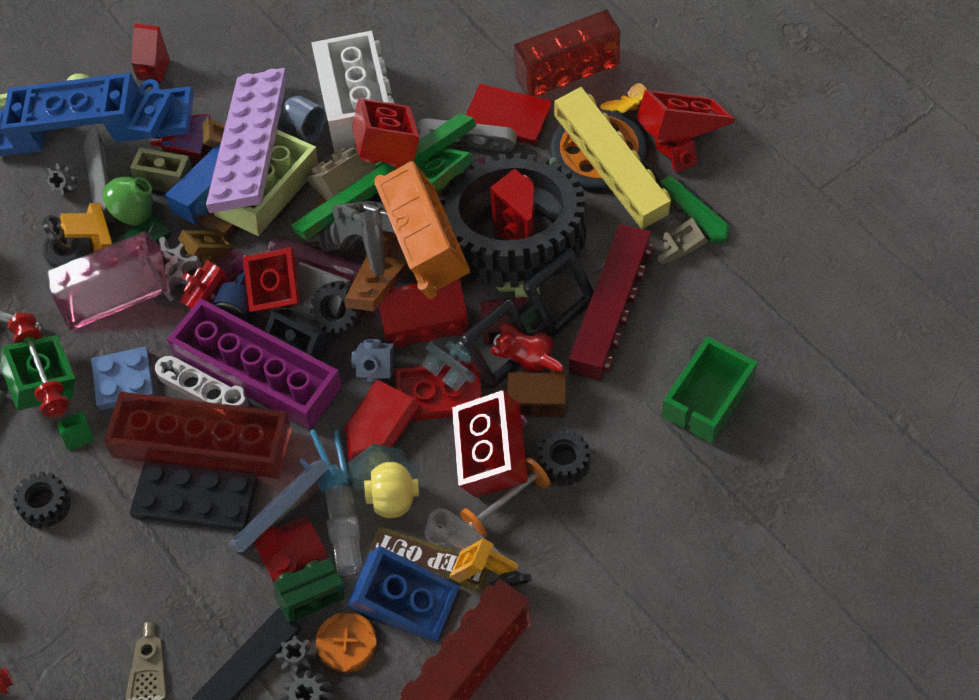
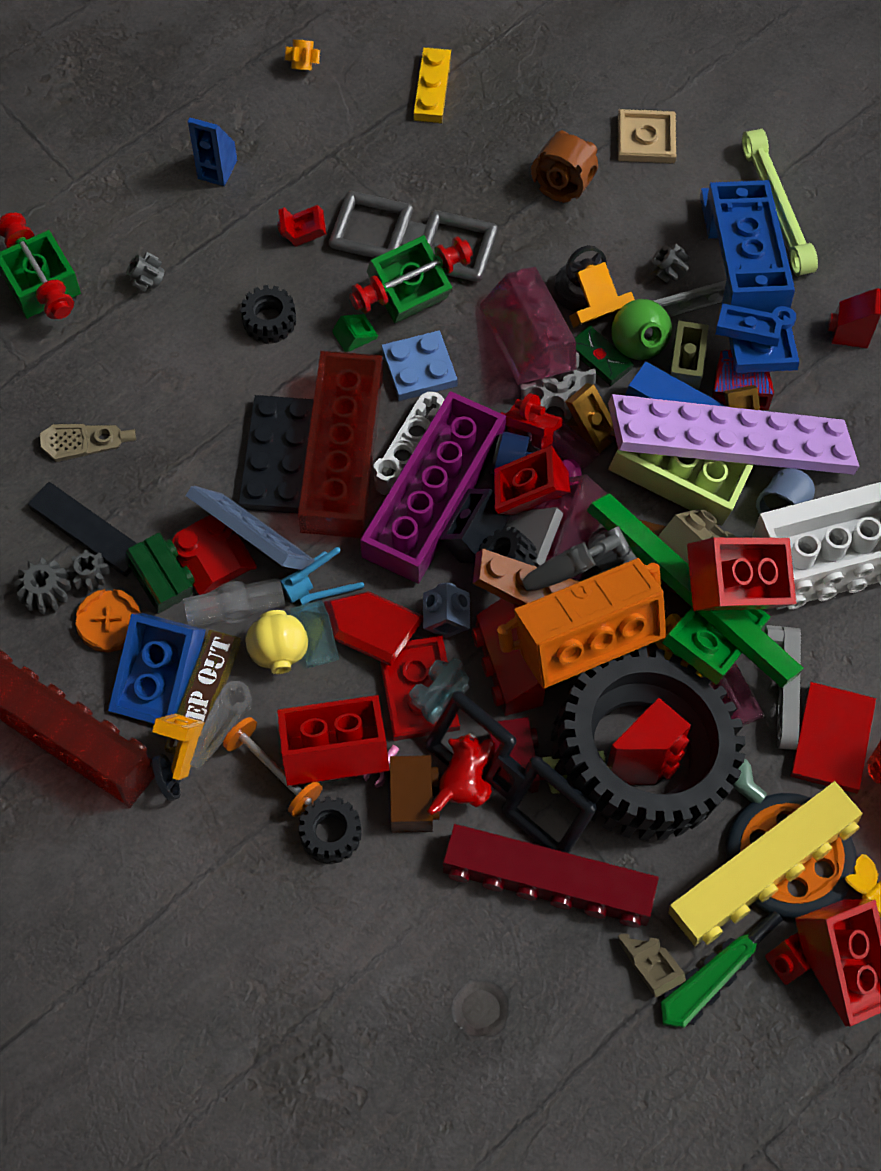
camera: 80 degrees right, 5 degrees up
green piece [662,336,758,444] -> none

